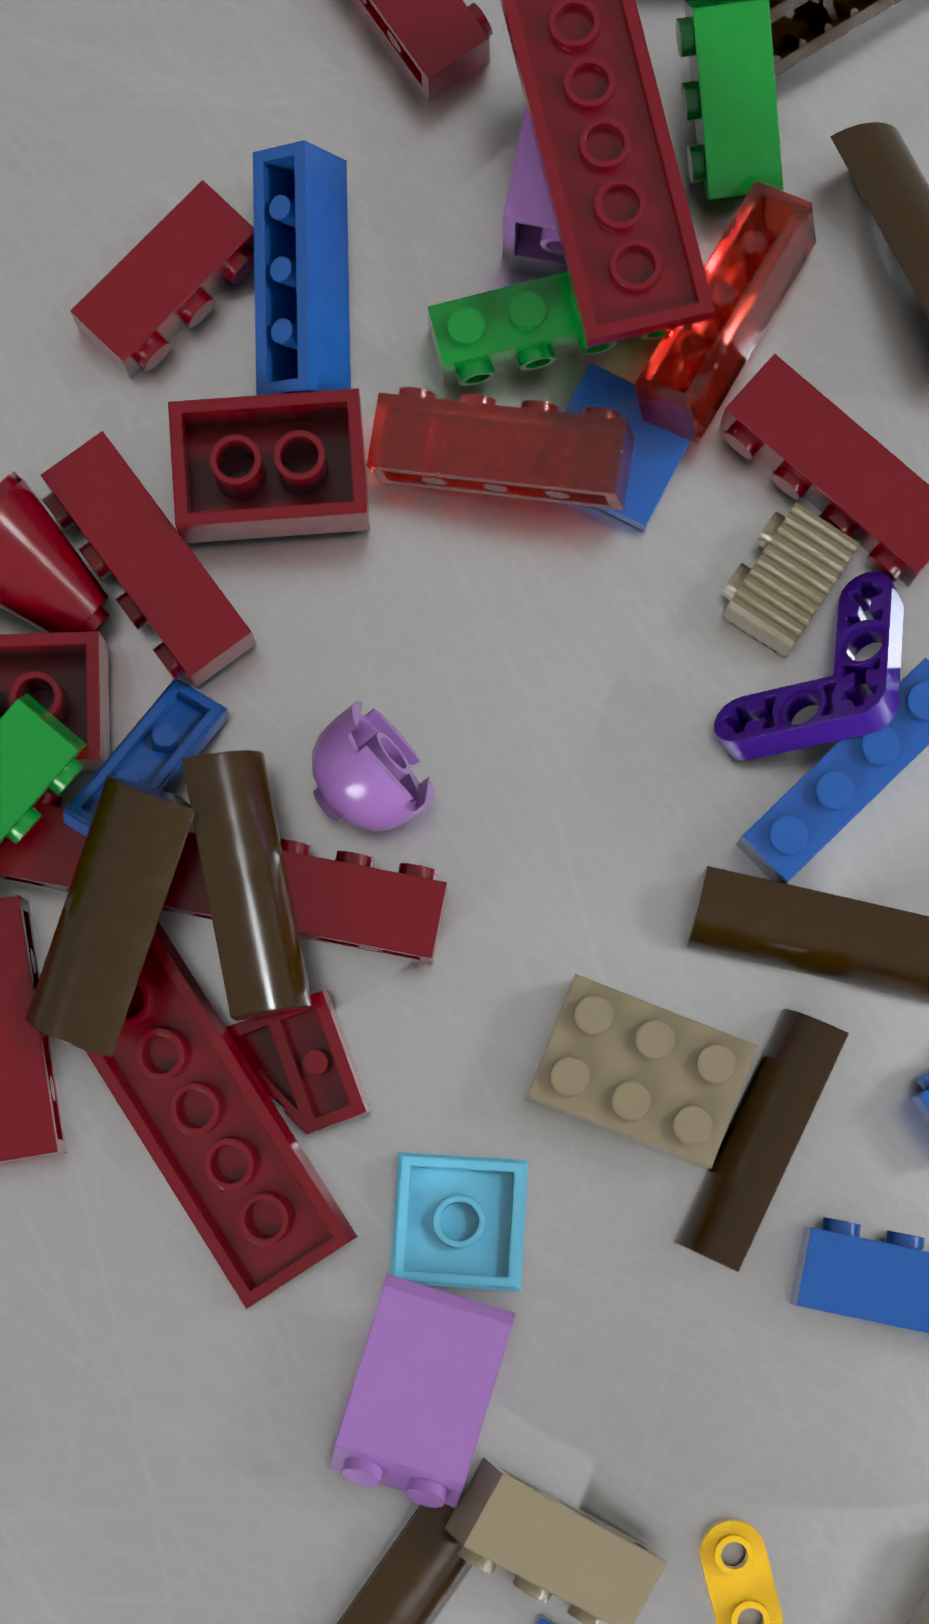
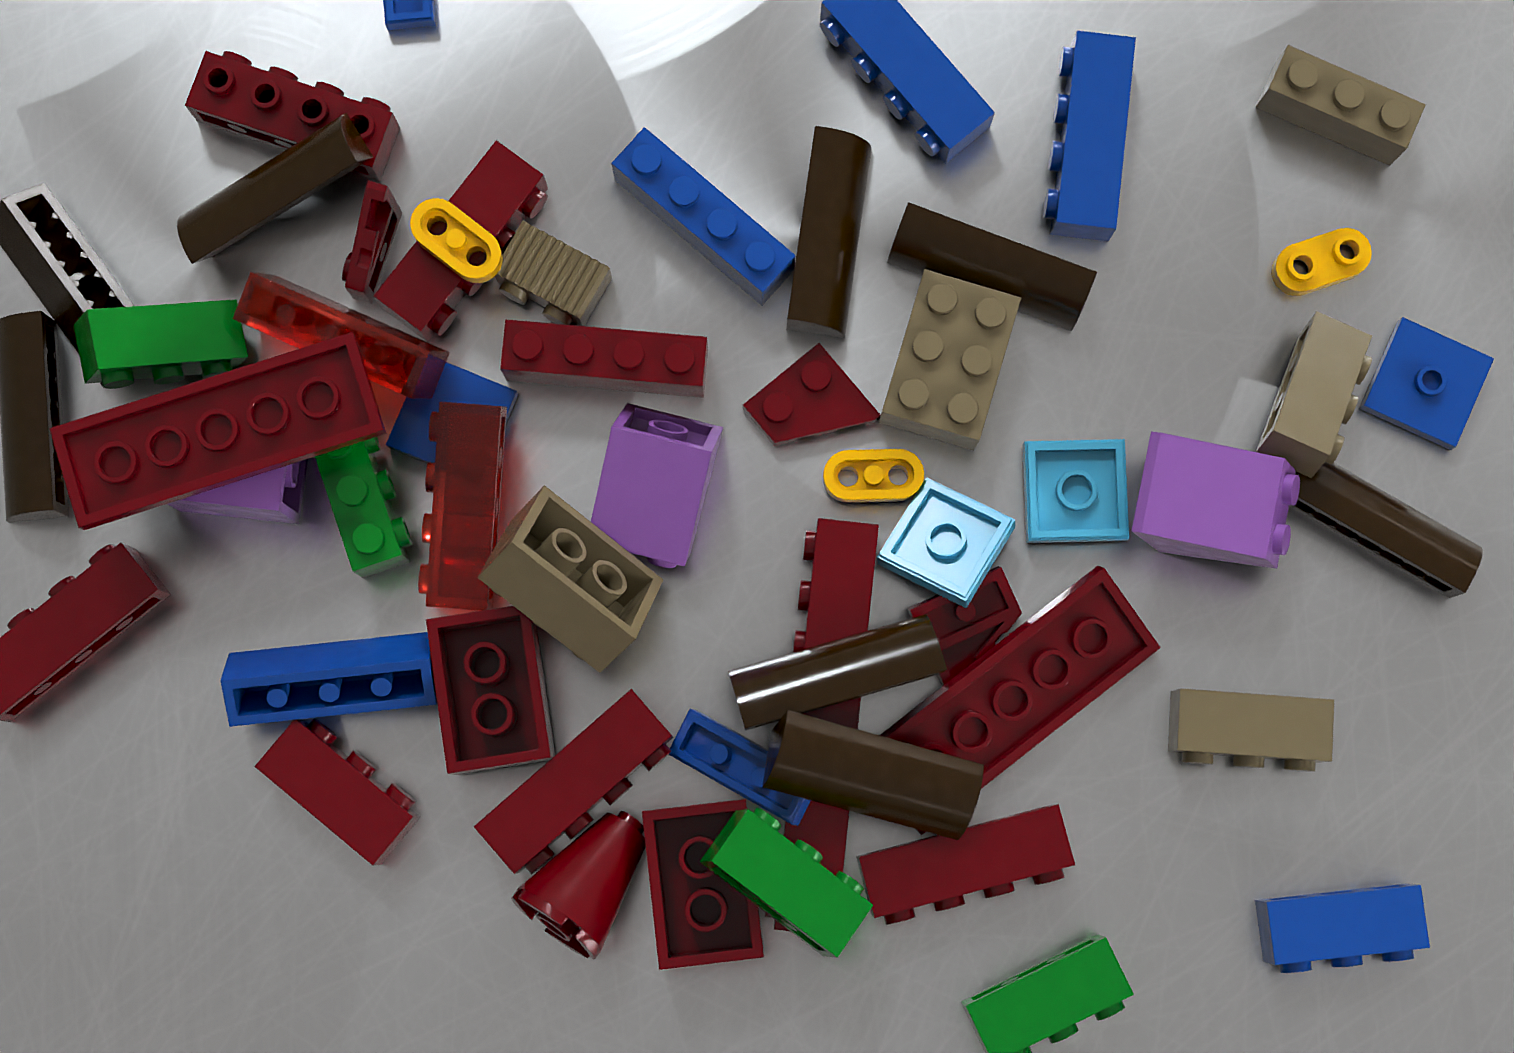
camera: 100 degrees left, 0 degrees up
medium lavender cylinder [312,701,435,832] -> none
dark purple beam [714,571,904,760] -> none
none -> dark red wing [342,180,402,304]
none -> yellow plate [410,198,503,283]
none -> dark tan brick [477,485,664,673]
none -> dark red brick [500,319,708,398]
none -> medium lavender slope [591,403,723,568]
none -> dark red wing [743,343,880,446]
none -> yellow plate [823,449,924,503]
none -> plate [877,477,1015,608]
none -> dark tan brick [1168,688,1334,772]

